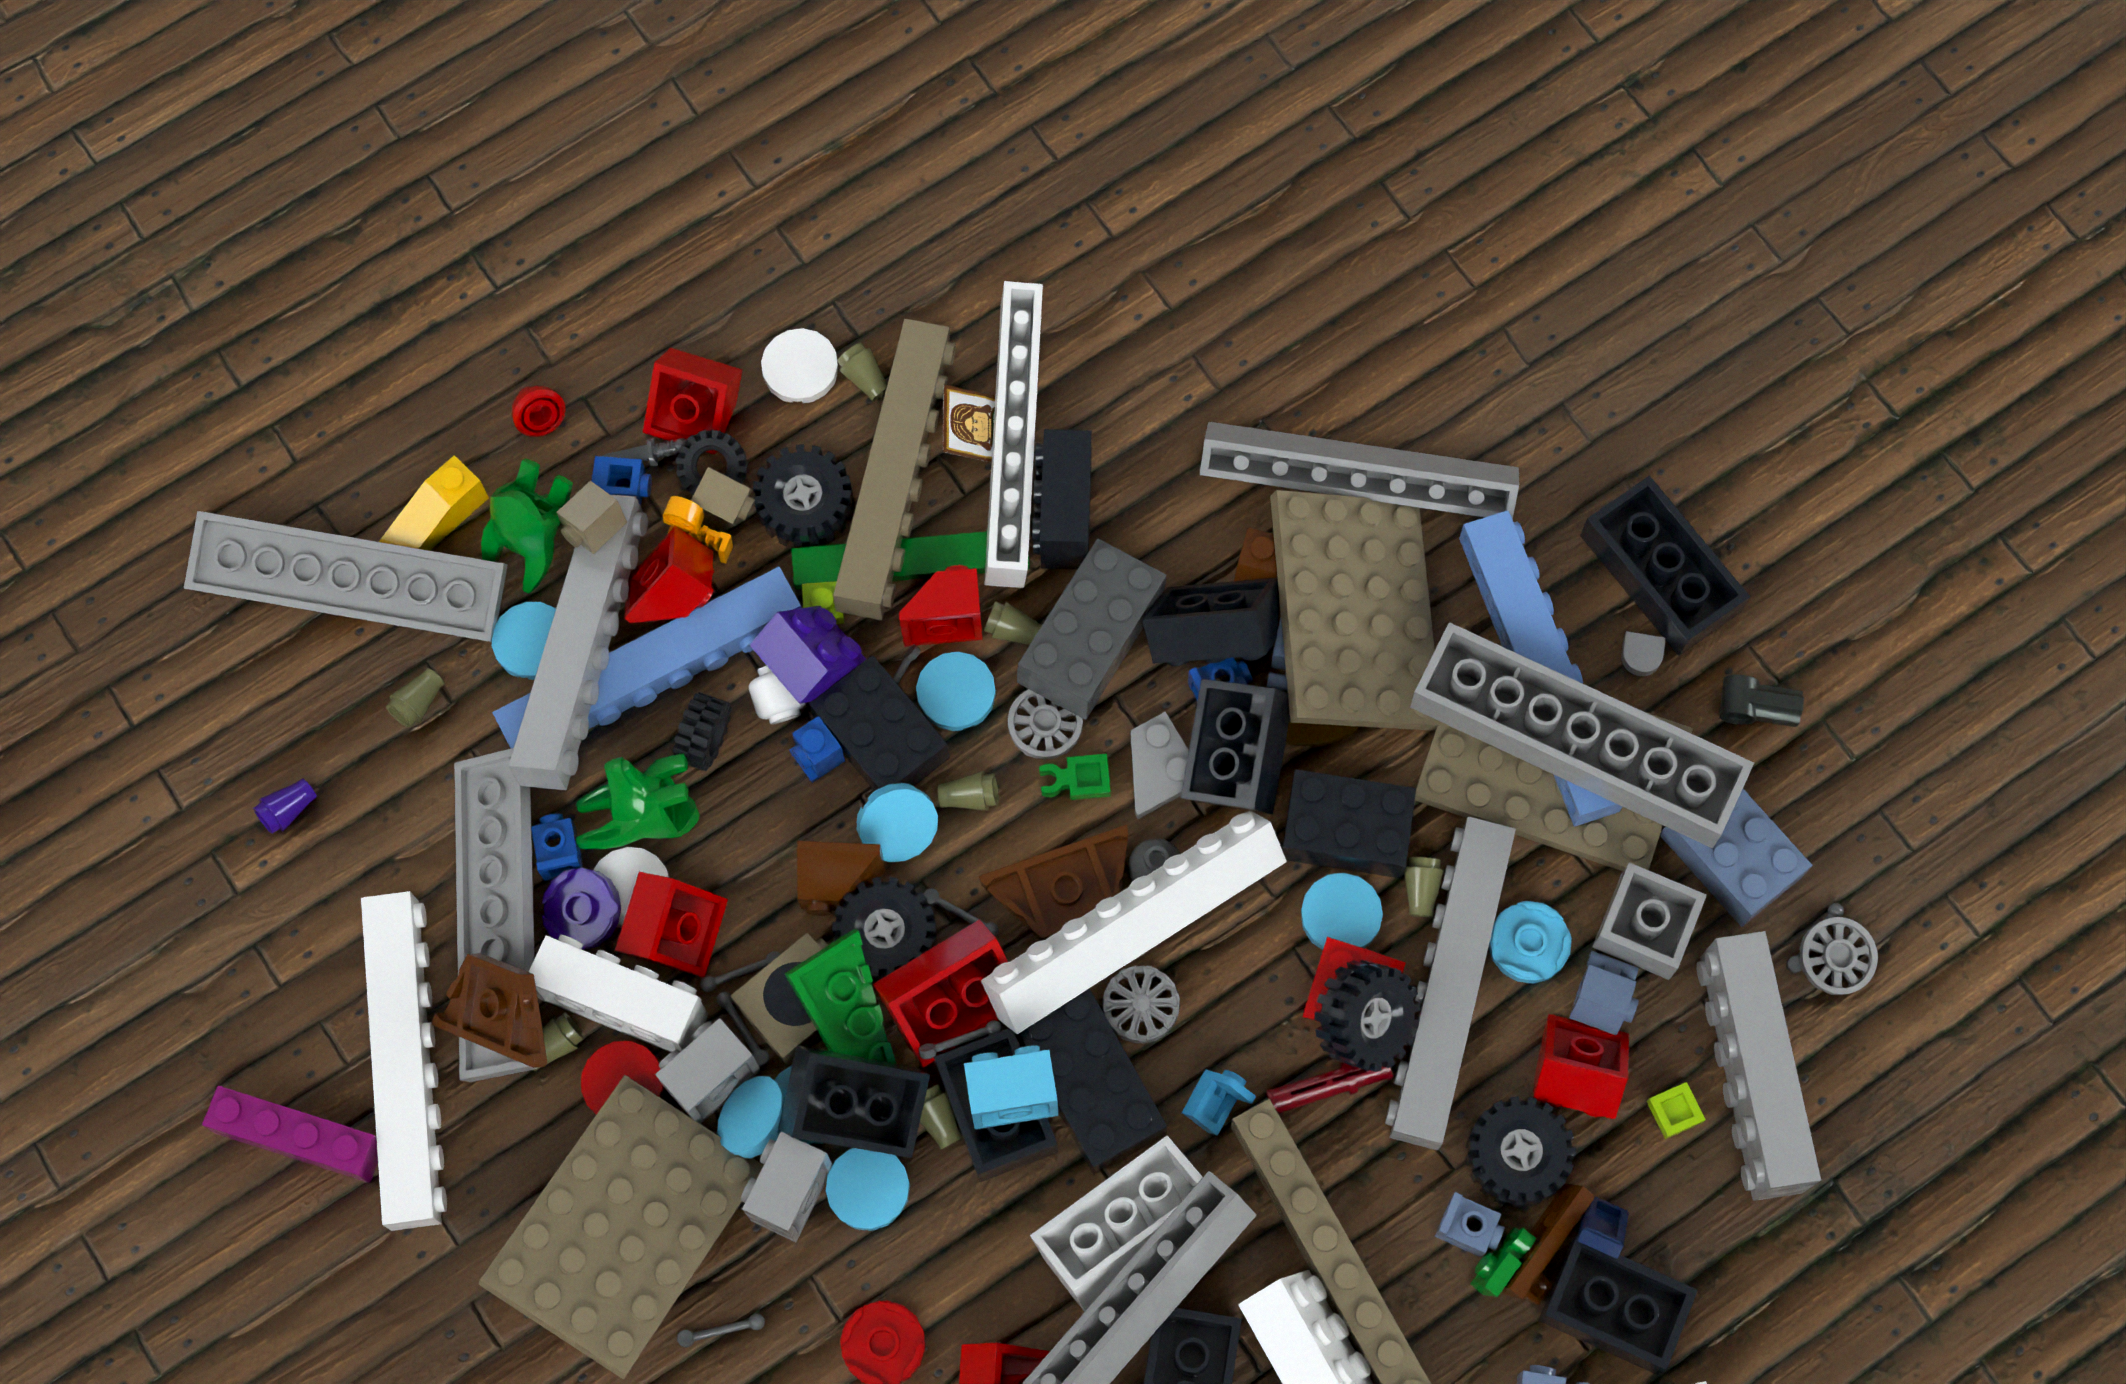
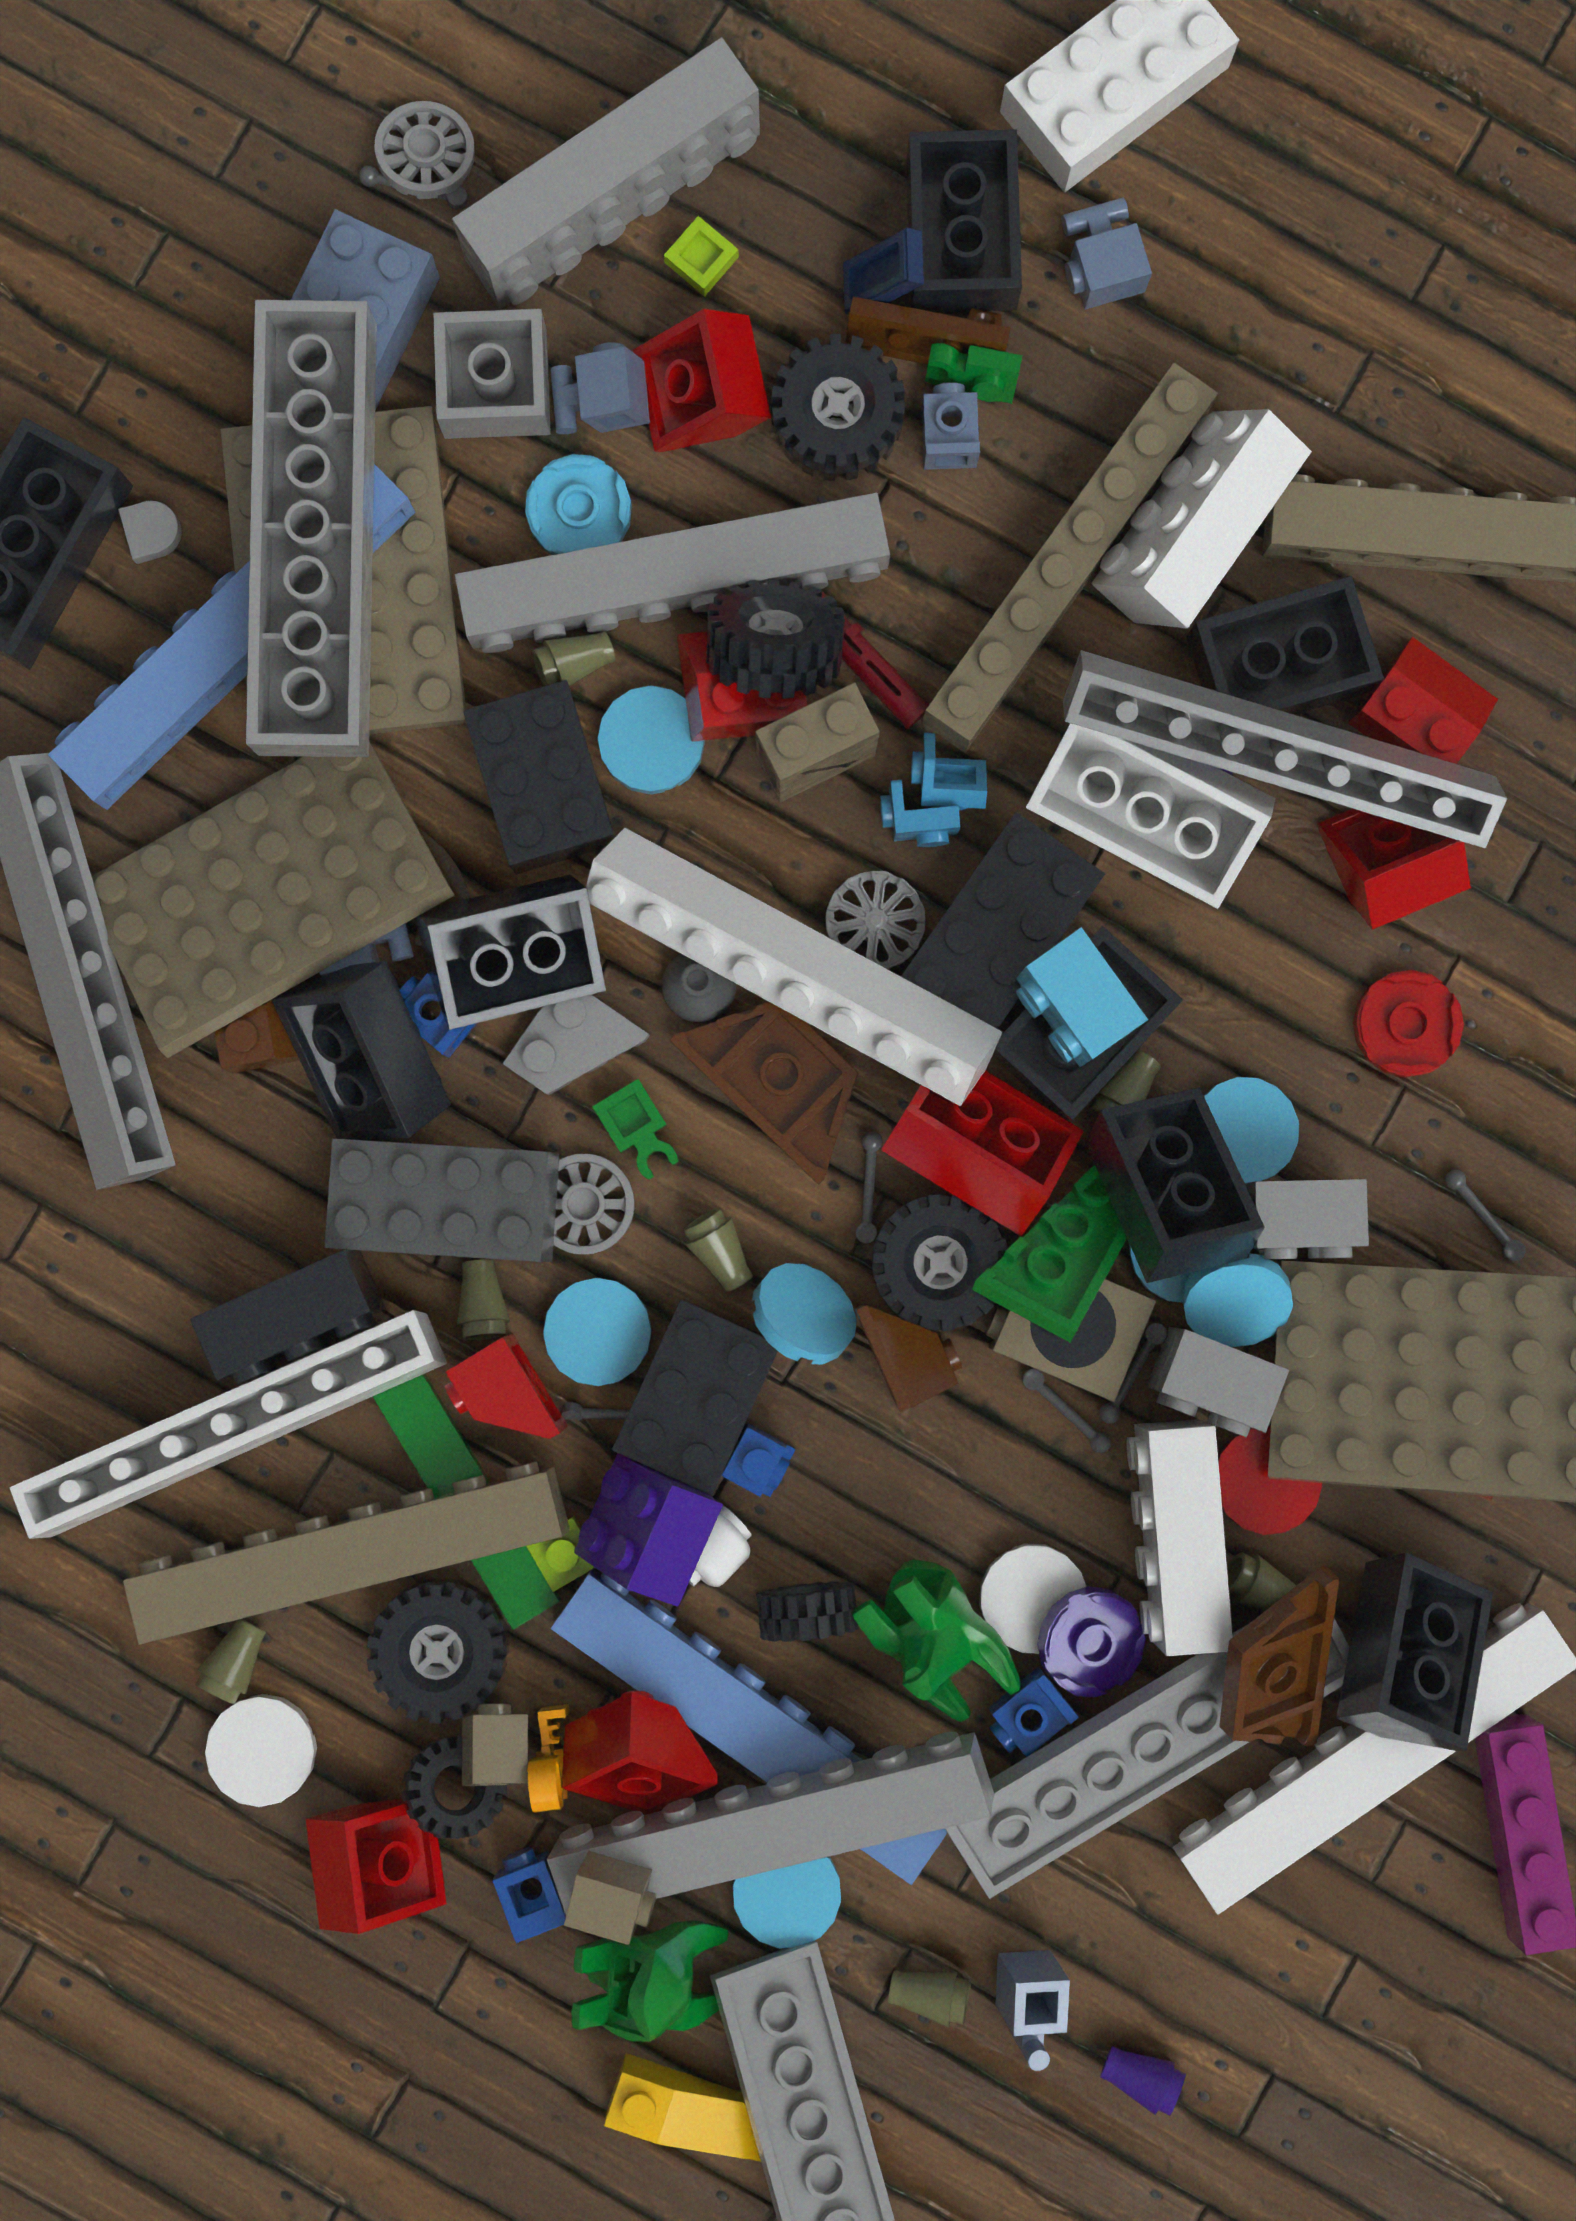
camera: 120 degrees left, 15 degrees up
red brick [512,385,566,437] -> none
dark grey piece [602,438,687,467] -> none
red slope [615,871,728,977] -> none
dark grey hinge [919,1020,1002,1059] -> none
sticker [943,385,995,462] -> none
pearl dark grey piece [1719,675,1804,727] -> none
none -> dark tan brick [755,683,880,803]
none -> dark azure bracket [880,780,961,847]
none -> sand blue brick [995,1950,1070,2071]
none -> black slope [1336,1552,1493,1751]

